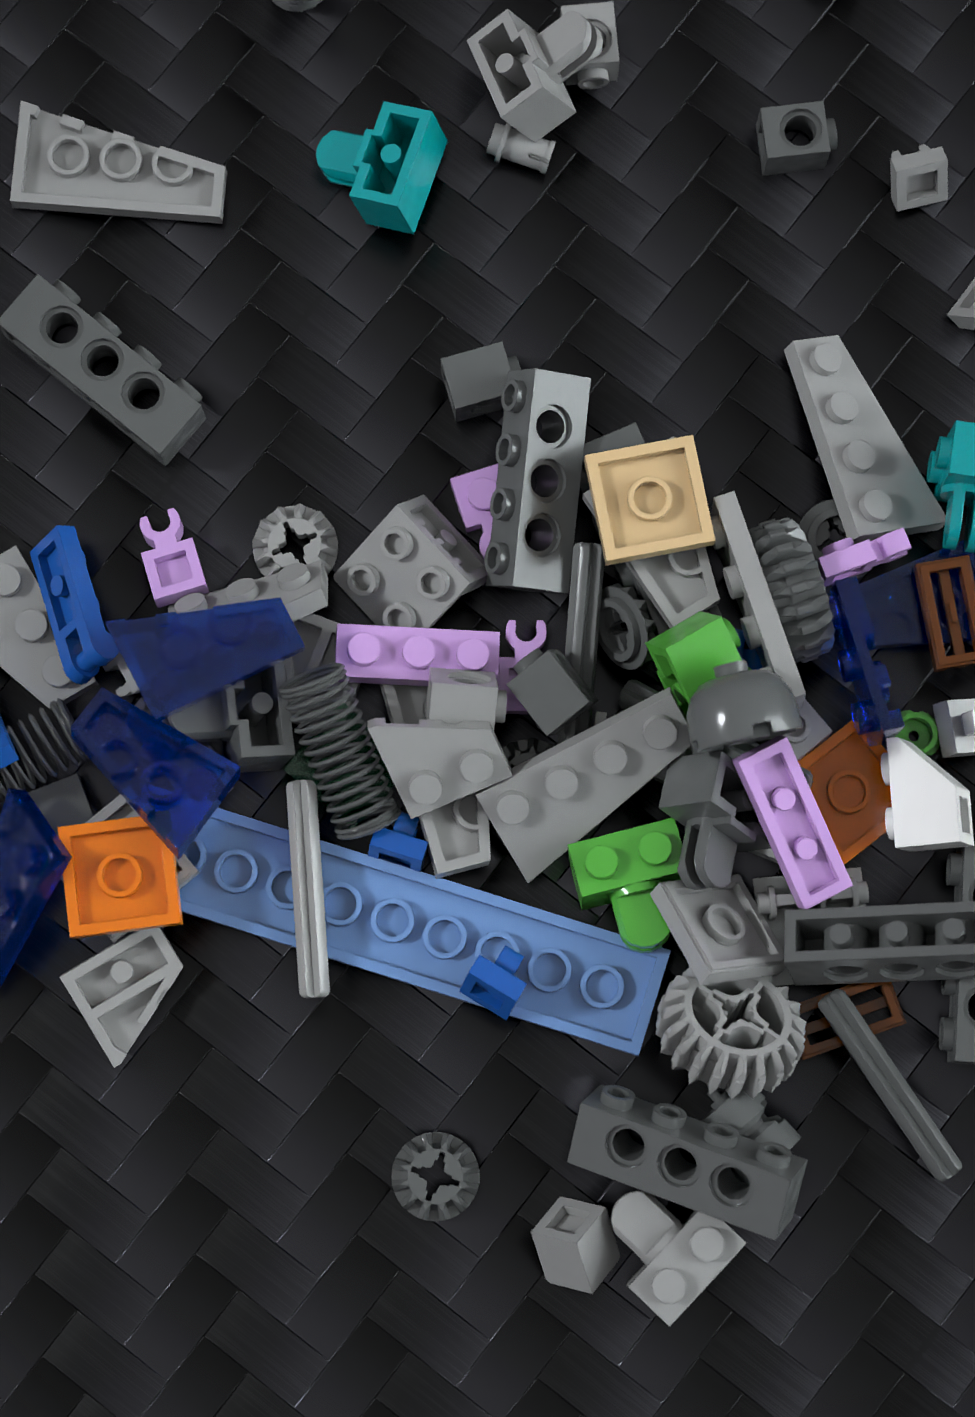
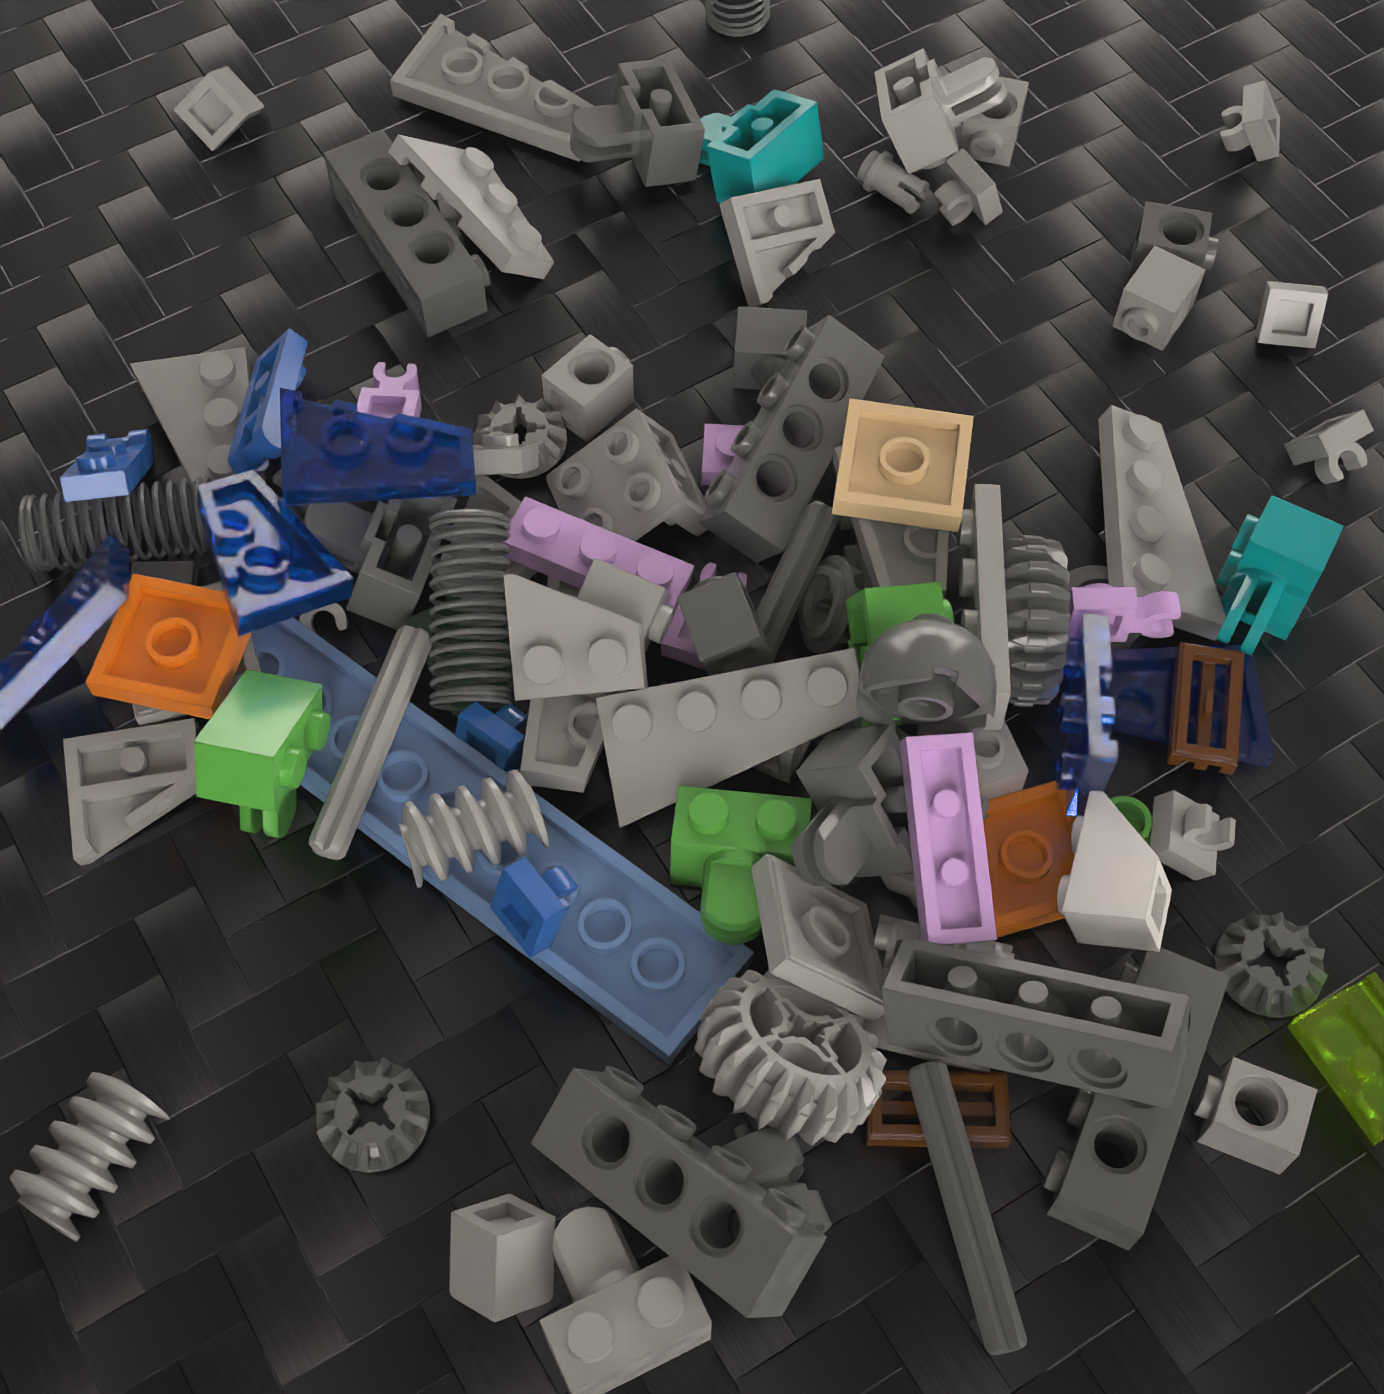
camera: 20 degrees right, 20 degrees down
none -> light grey piece [10,1072,170,1242]
none -> bright green brick [194,669,330,838]
none -> light grey wing [388,134,555,279]
none -> light grey piece [399,770,549,888]
none -> light grey brick [541,334,634,442]
none -> dark grey brick [570,58,705,187]
none -> light grey wing [719,179,835,307]
none -> light grey tile [934,148,1003,226]
none -> light grey brick [1112,246,1205,351]

